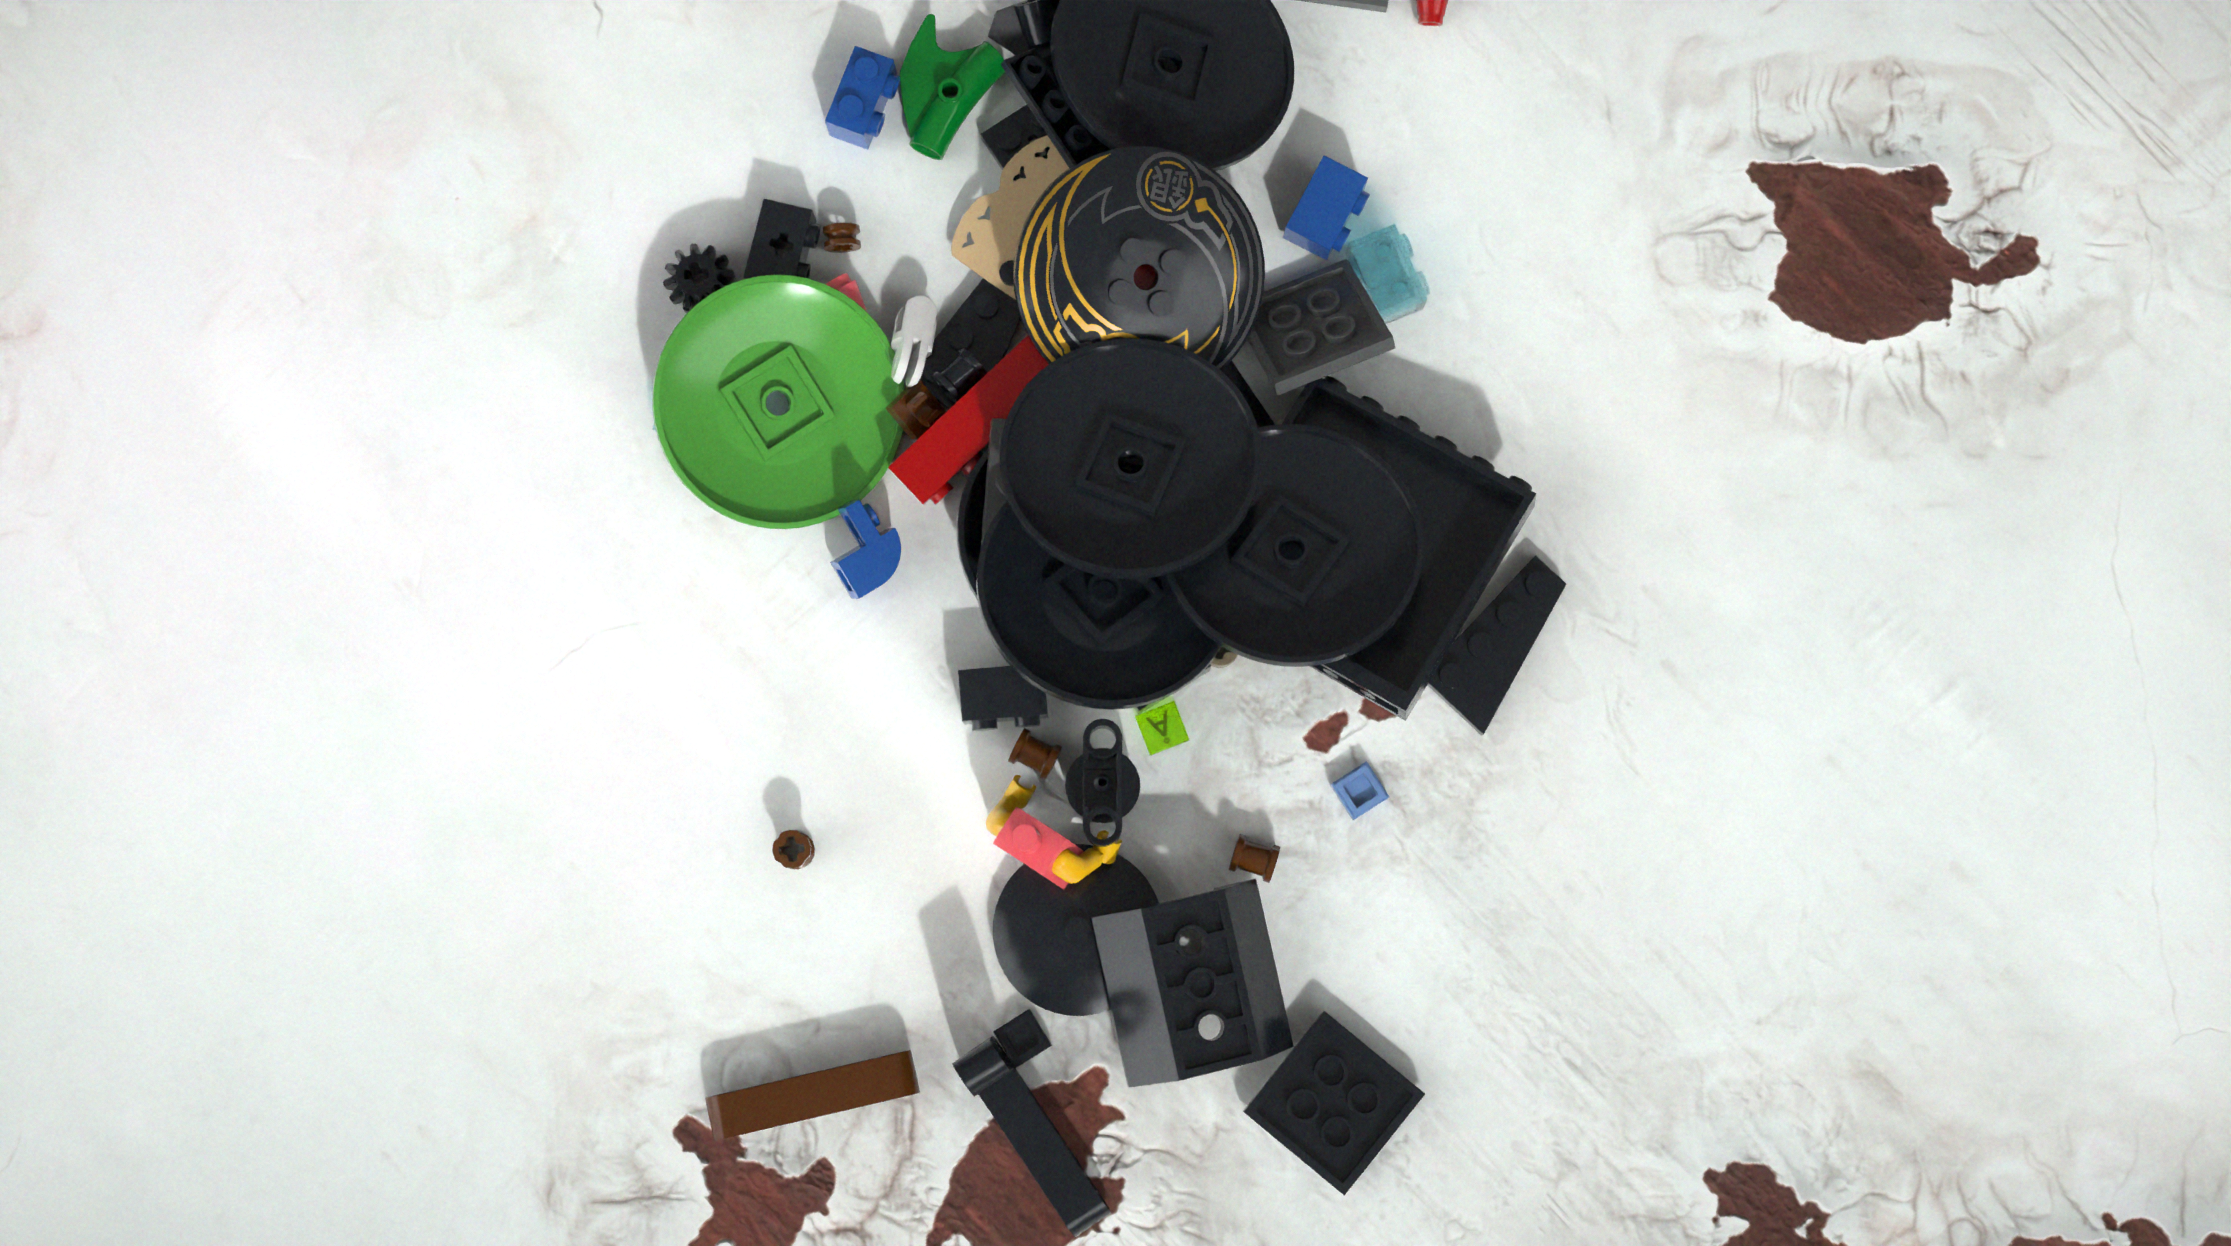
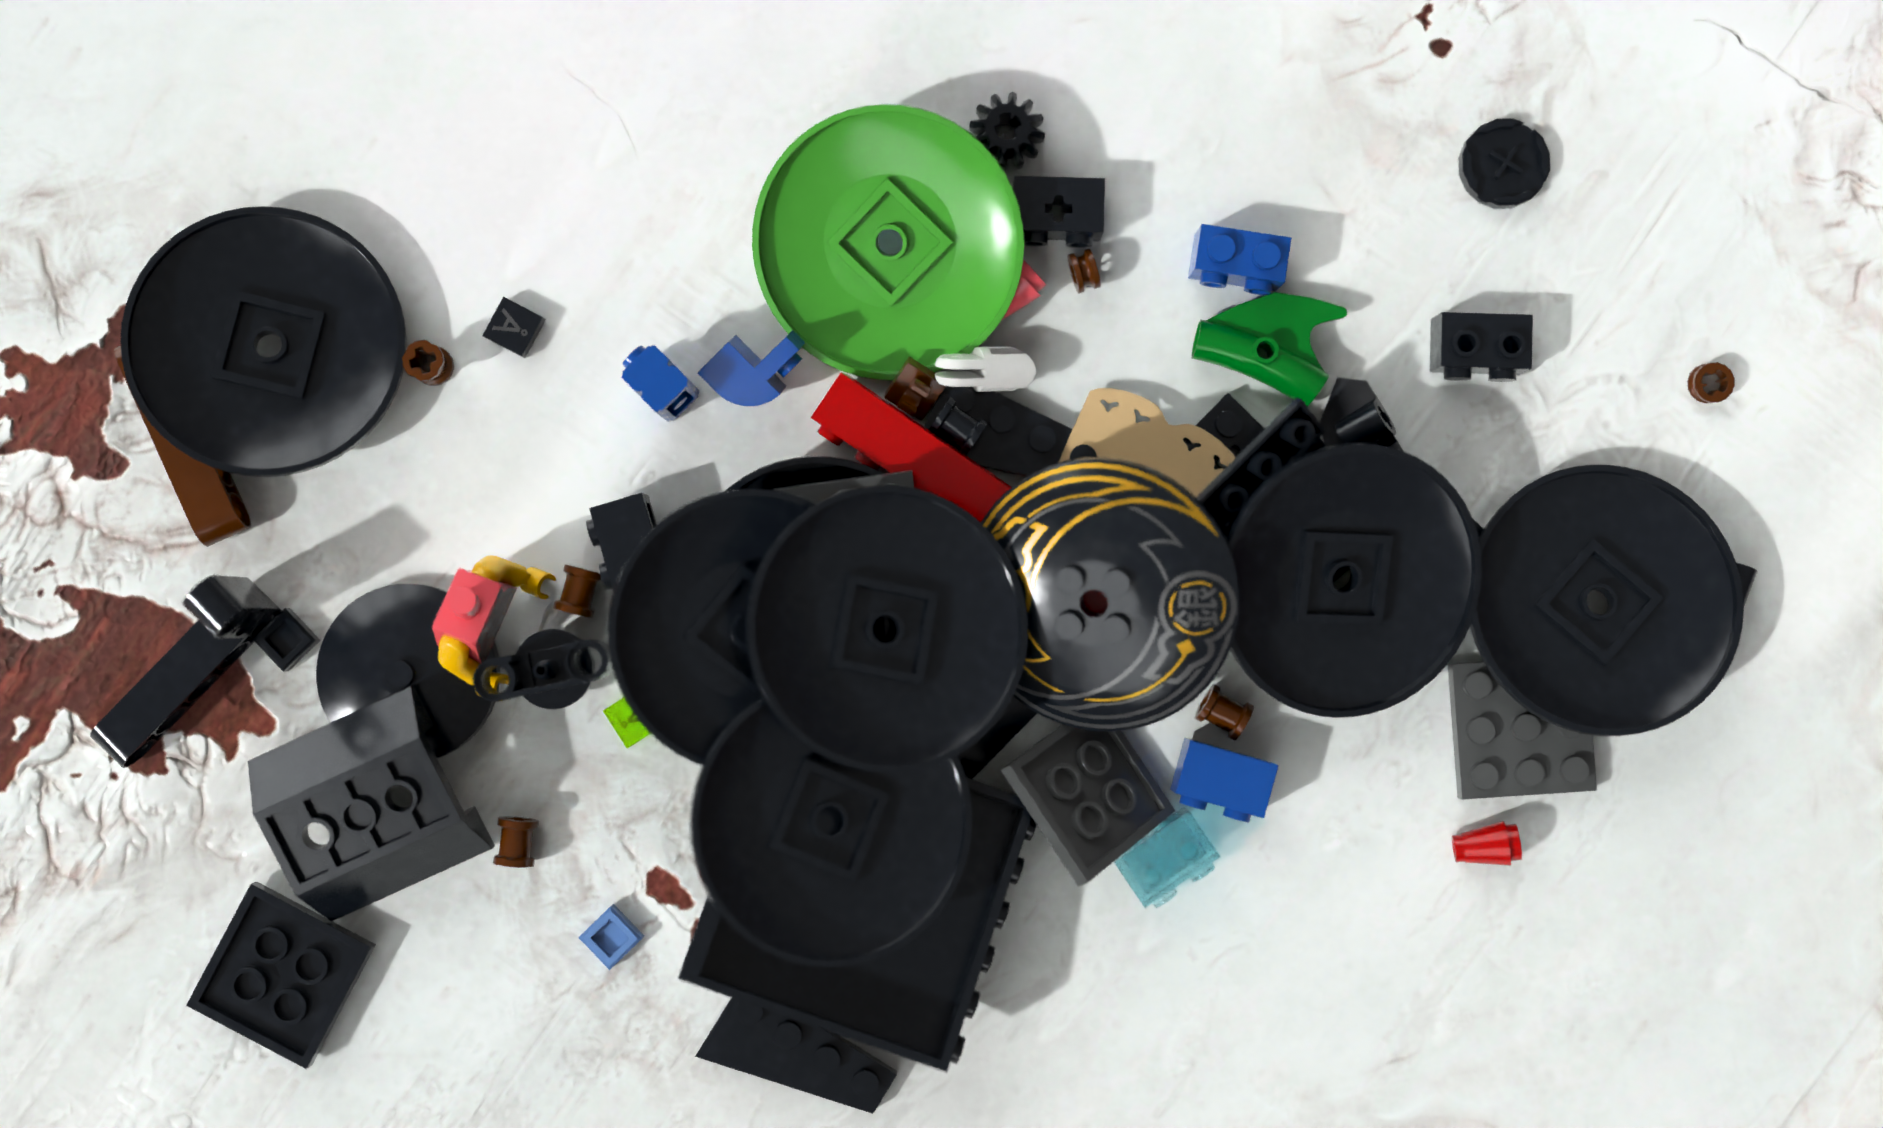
camera: 75 degrees right, 5 degrees up
none -> black dish [120,206,407,477]
none -> black tile [482,297,546,358]
none -> blue brick [621,345,700,422]
none -> reddish brown bush [1194,684,1254,741]

